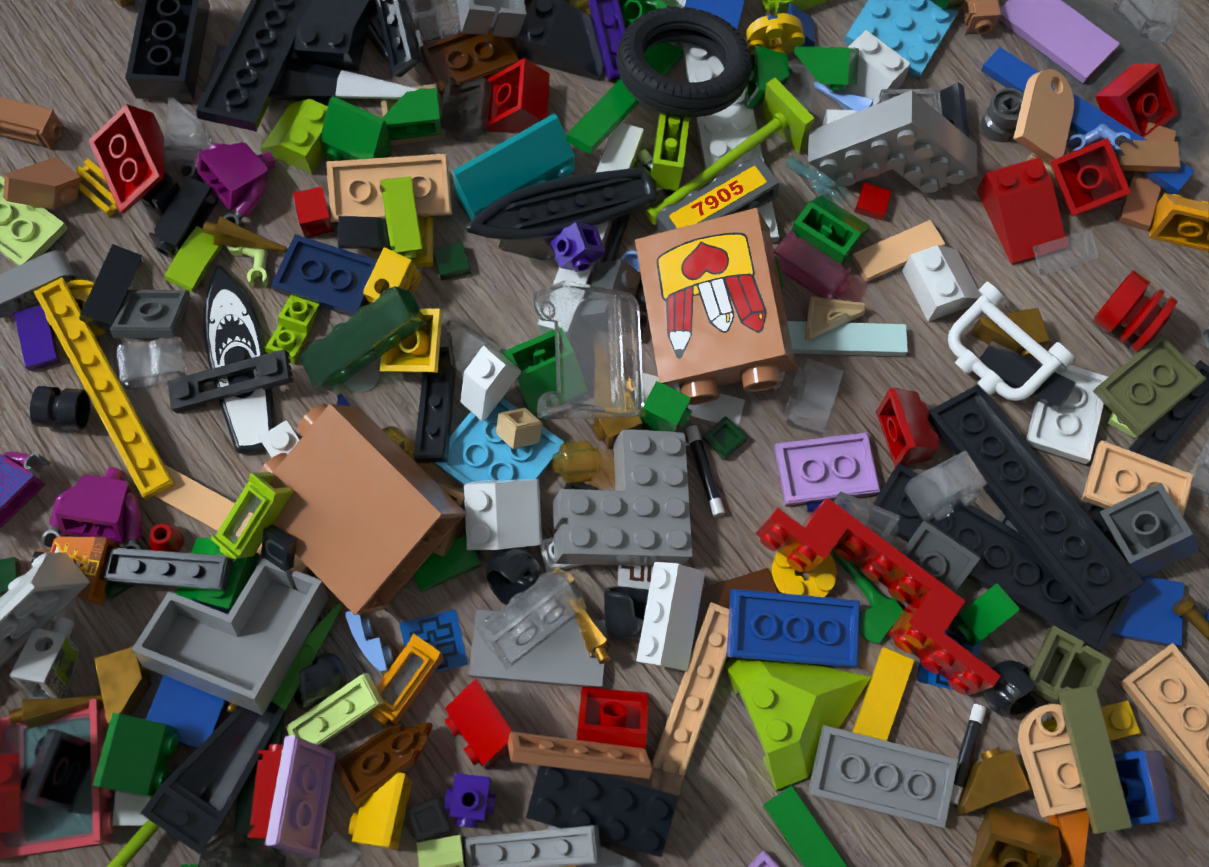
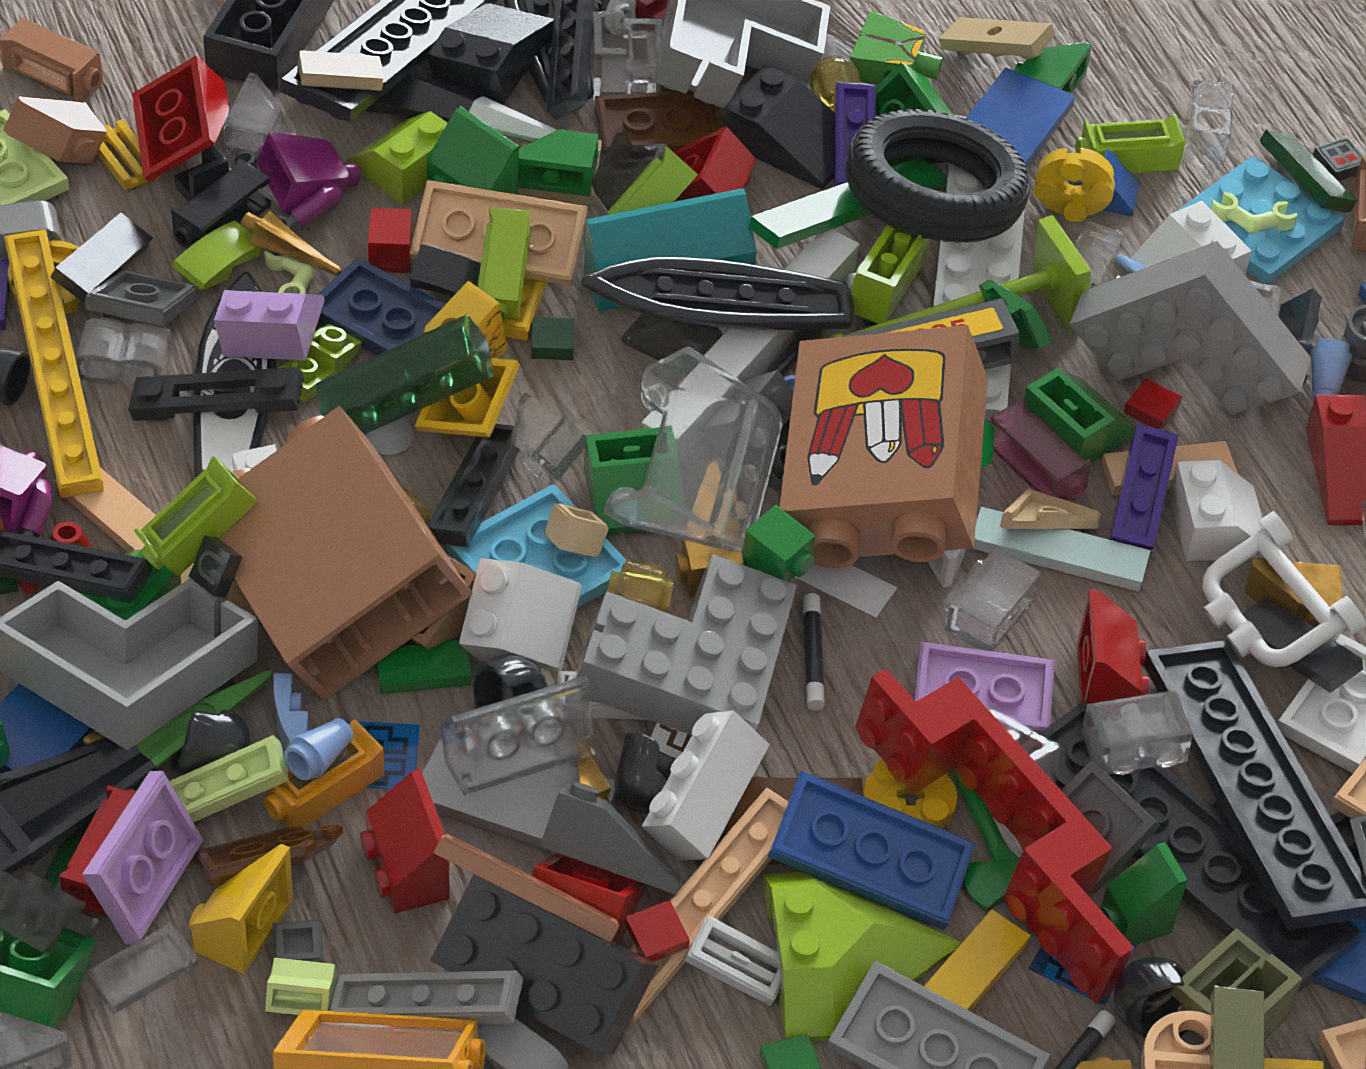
camera: 15 degrees right, 20 degrees down
dark purple brick [444,773,496,828] -> none
white slope [460,346,522,422] -> none
dark purple brick [551,222,606,272] -> none
dark green tile [702,416,748,461] -> none
green slope [745,45,790,109] -> none
clear light blue plate [786,156,837,196] -> none
green slope [794,46,859,90] -> none
none -> lavender slope [214,290,324,360]
none -> light blue cone [284,718,353,780]
none -> tile [298,51,384,91]
none -> dark grey slope [540,782,680,895]
none -> lime window [608,146,698,214]
none -> red tile [625,900,690,962]
none -> white tile [684,915,782,1006]
none -> green slope [979,280,1053,349]
none -> dark purple plate [1109,423,1179,553]
none -> yellowish green arm [1211,192,1298,234]
none -> light blue cone [1311,339,1353,400]

